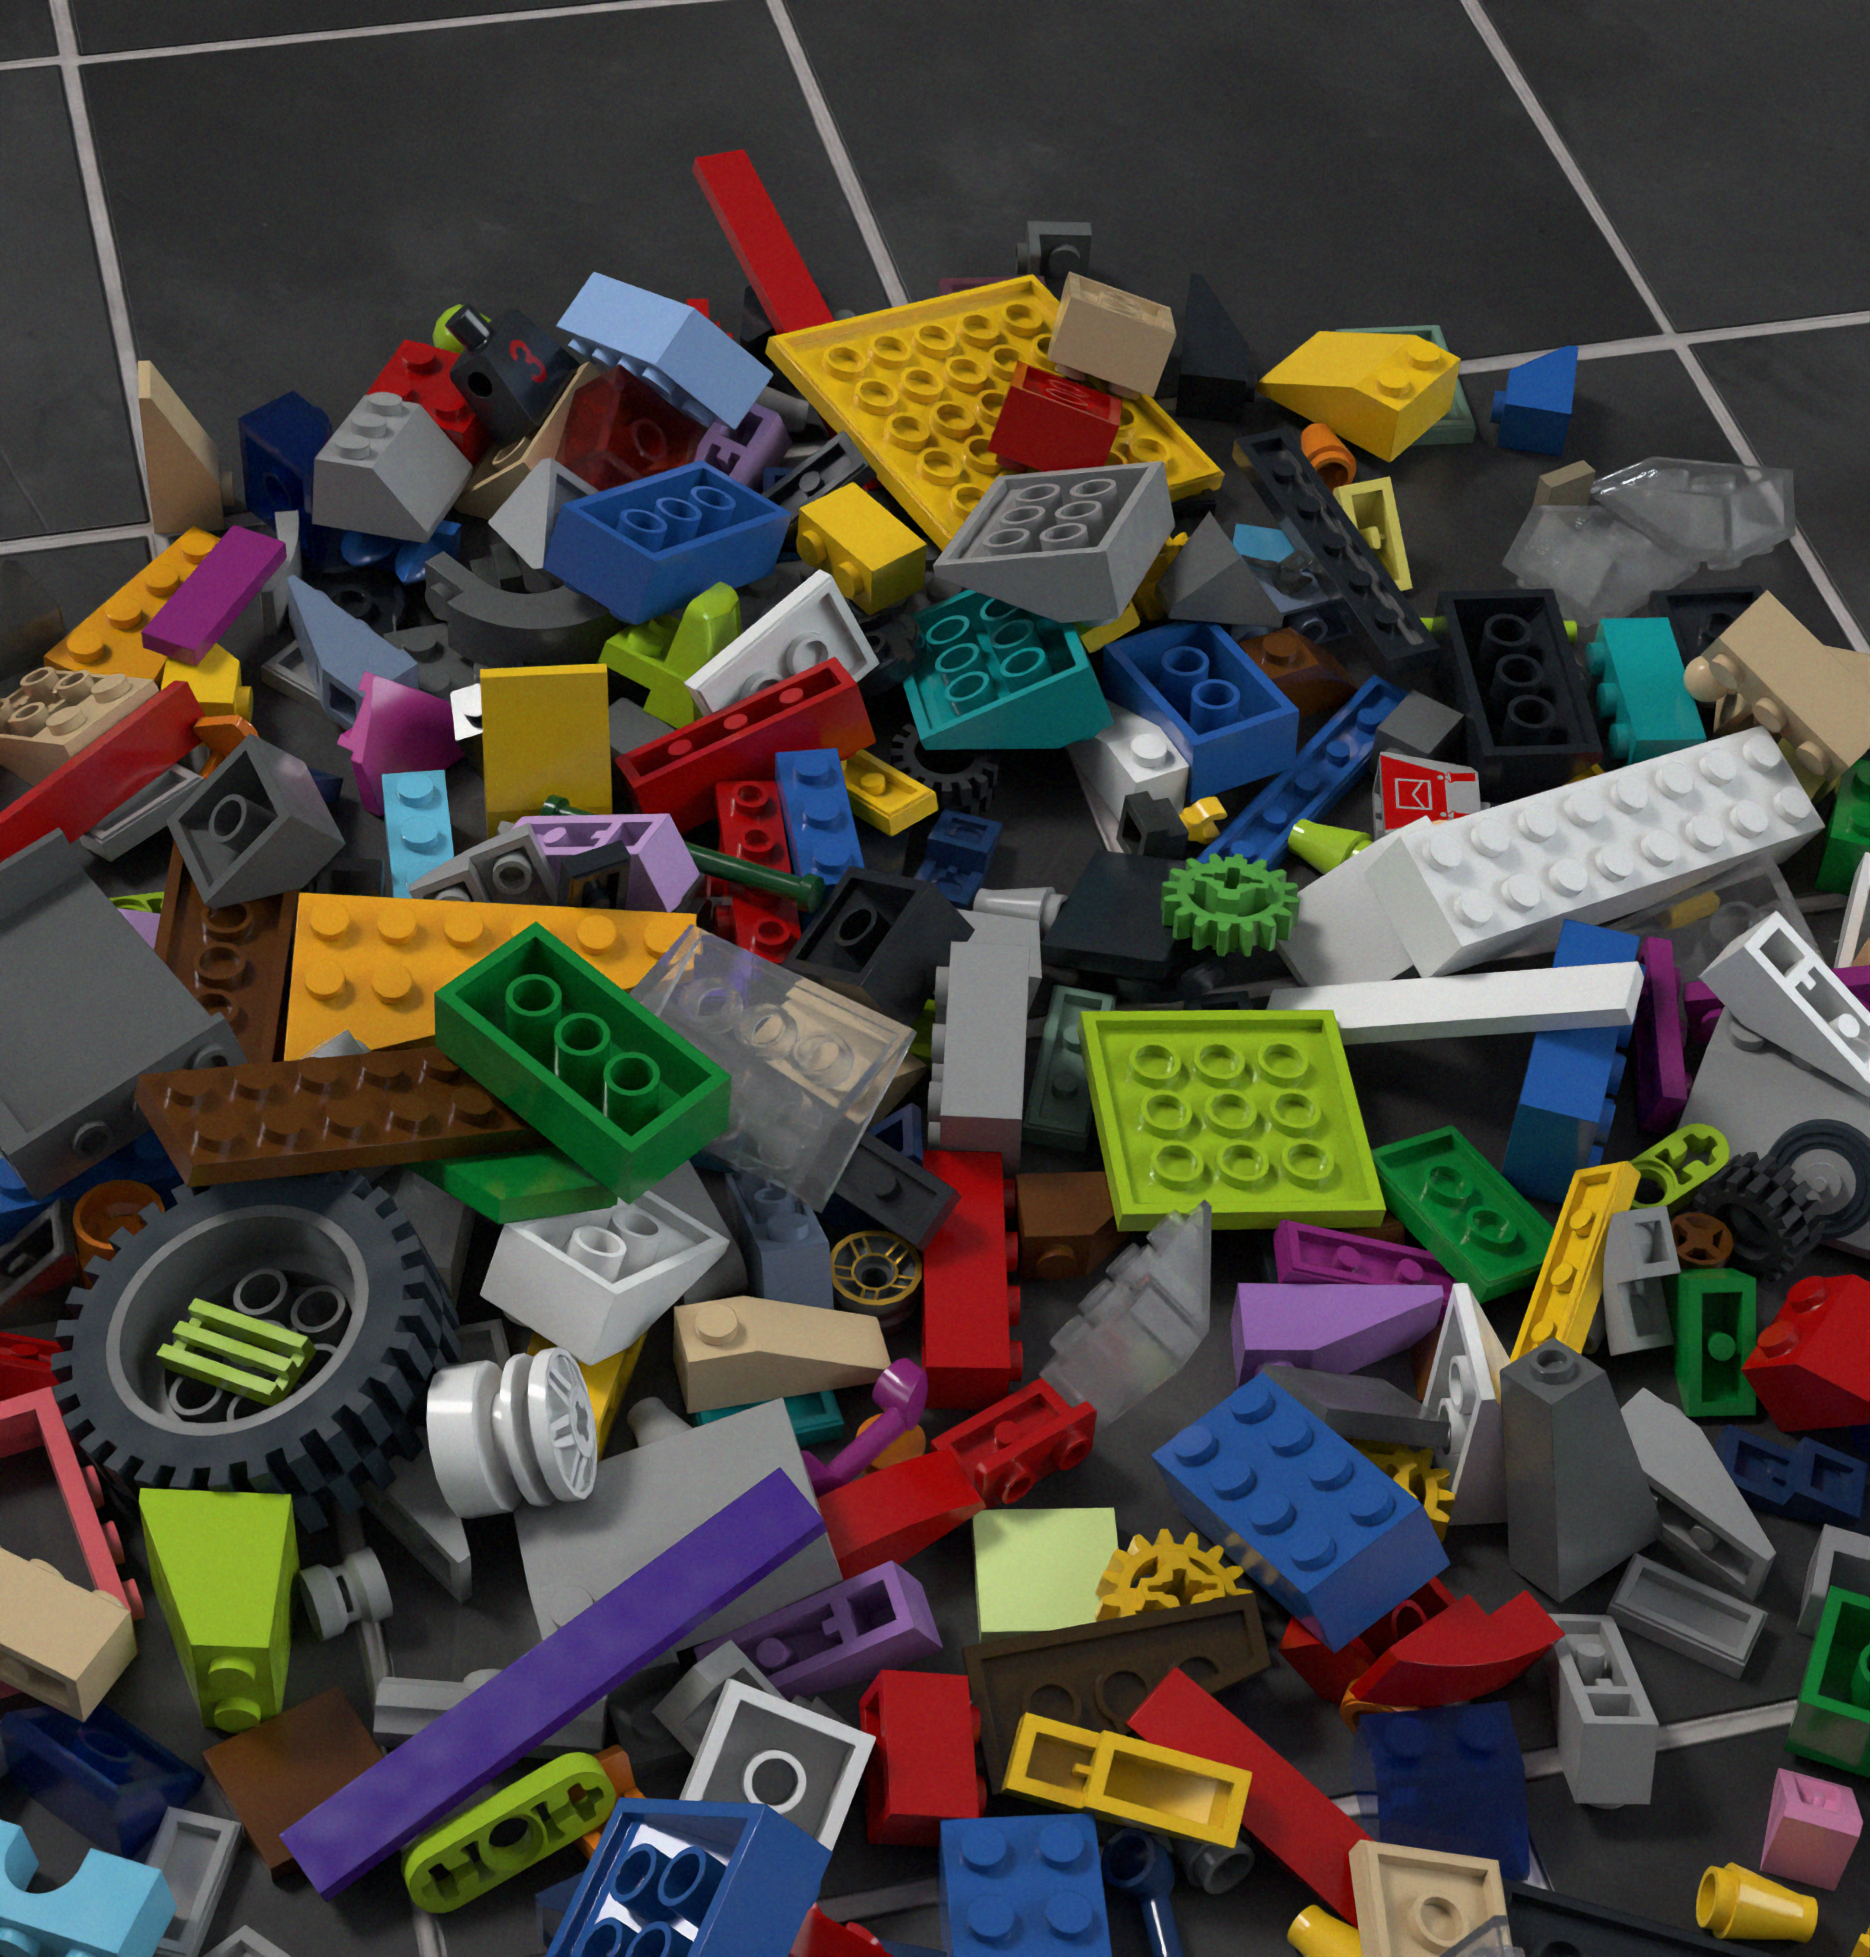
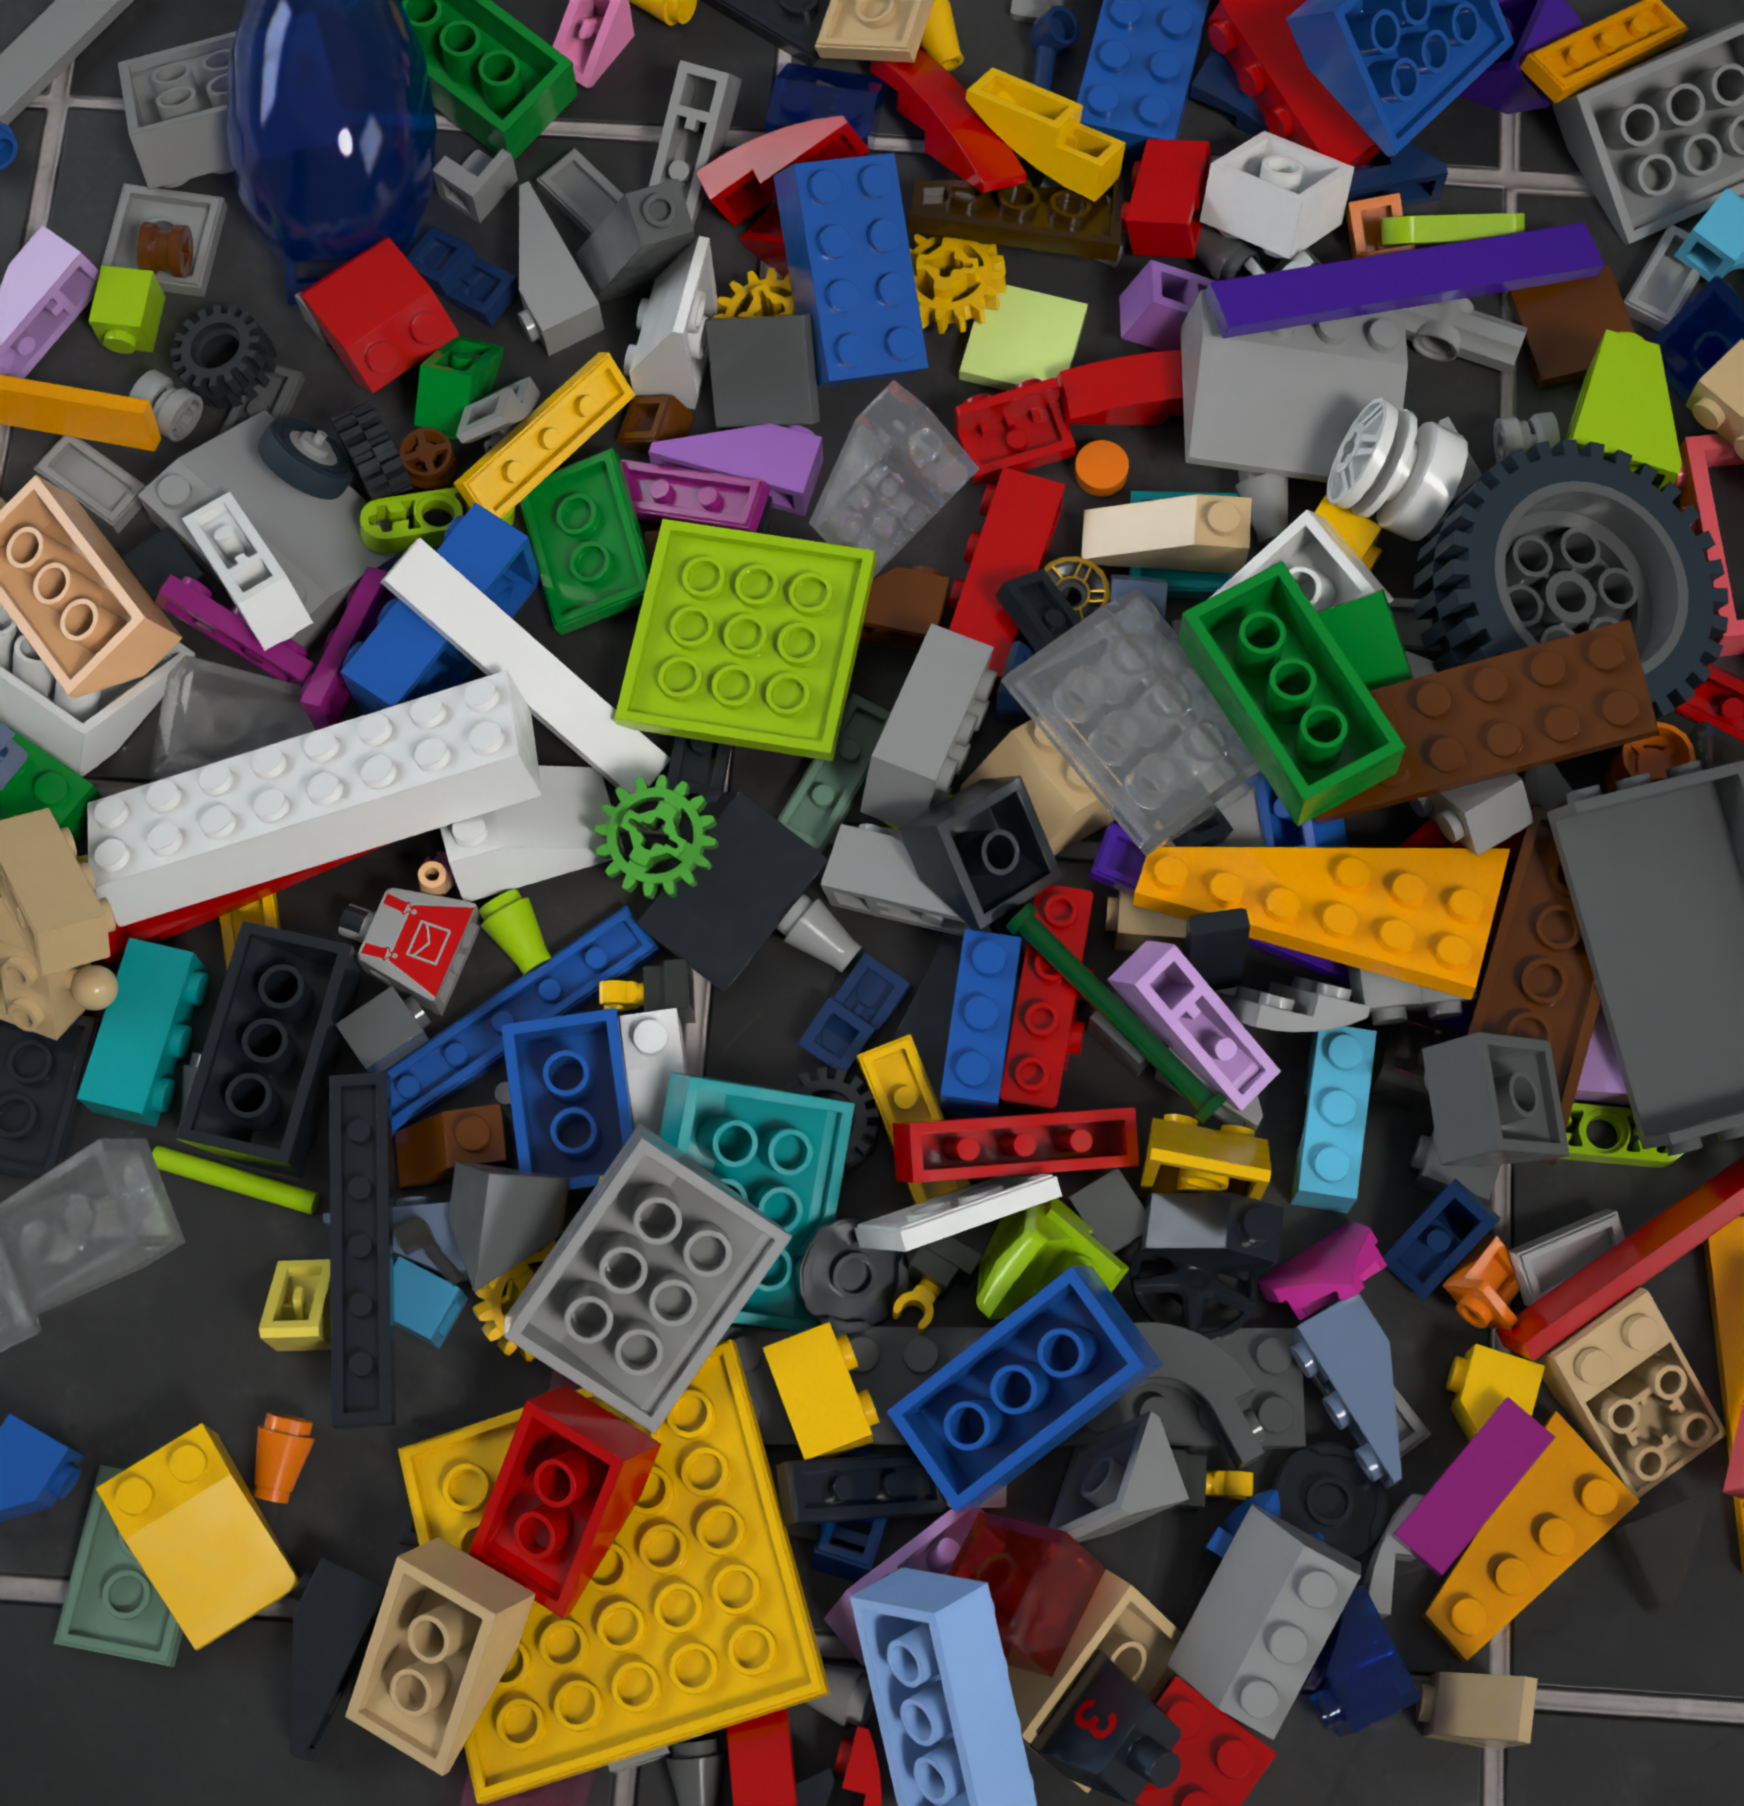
camera: 155 degrees left, 25 degrees up
lime tile [156,1298,317,1406] -> none
magenta bar [801,1358,928,1498] -> none
dark tan tile [1530,460,1596,531] -> none

